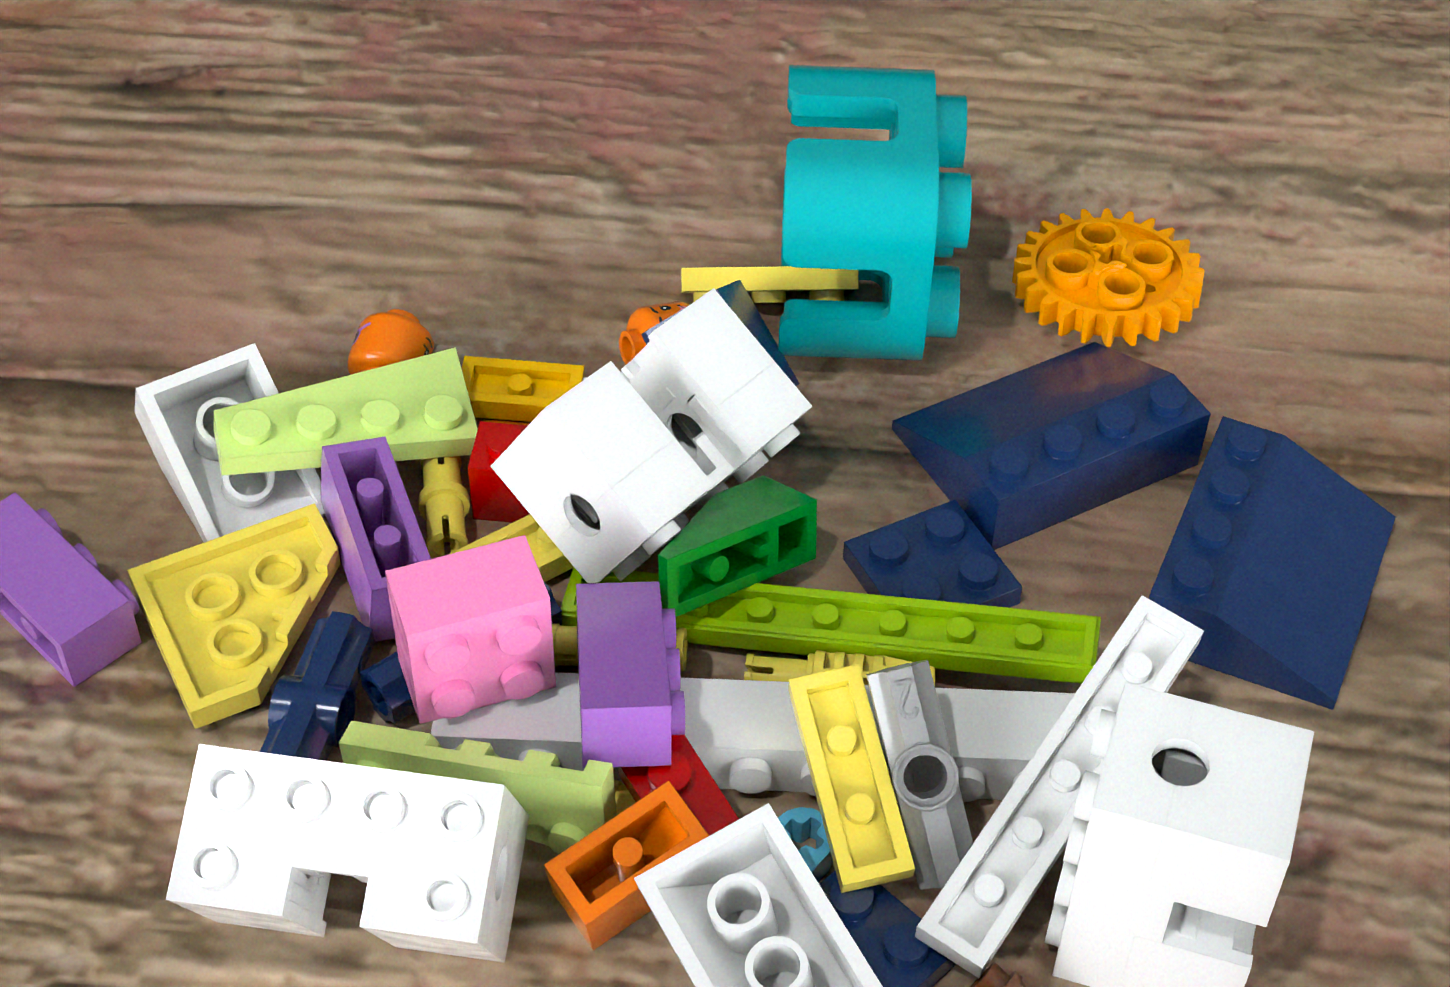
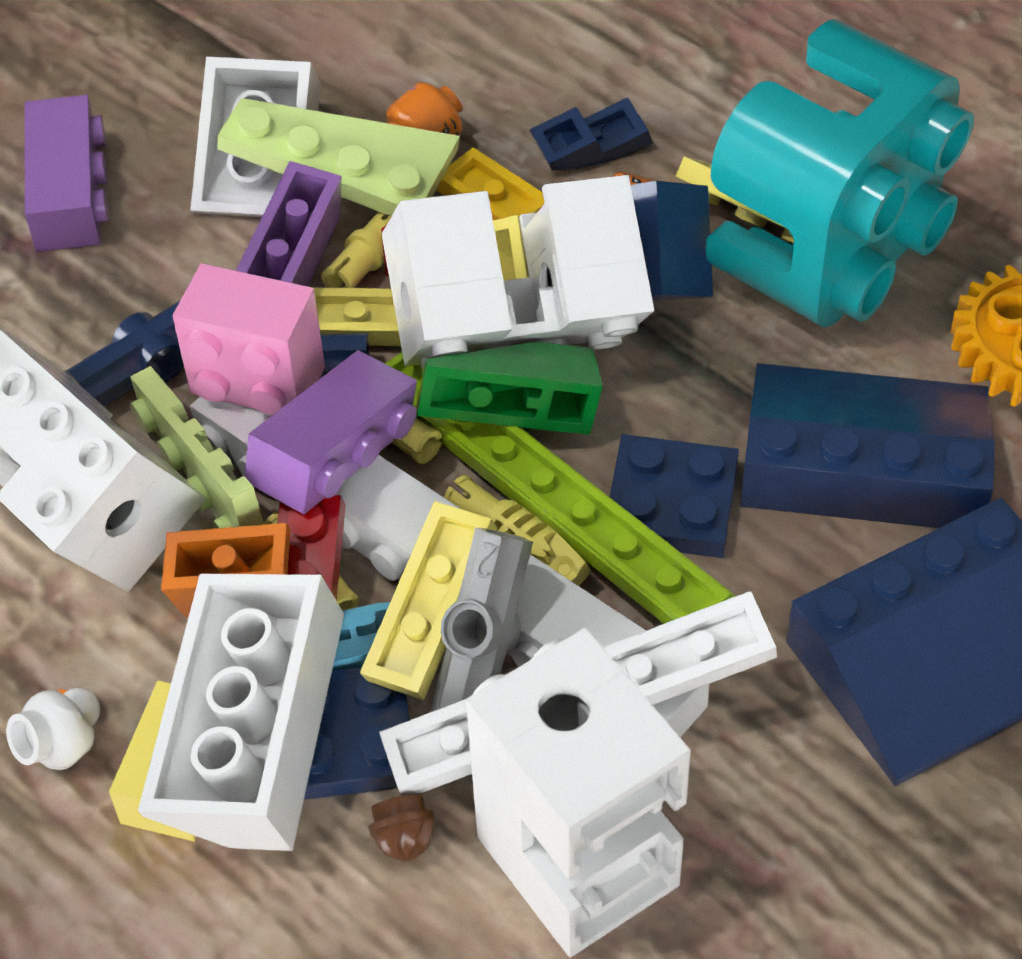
camera: 40 degrees right, 5 degrees up
light yellow plate [127,503,341,729] -> none
none -> dark blue slope [529,97,653,170]

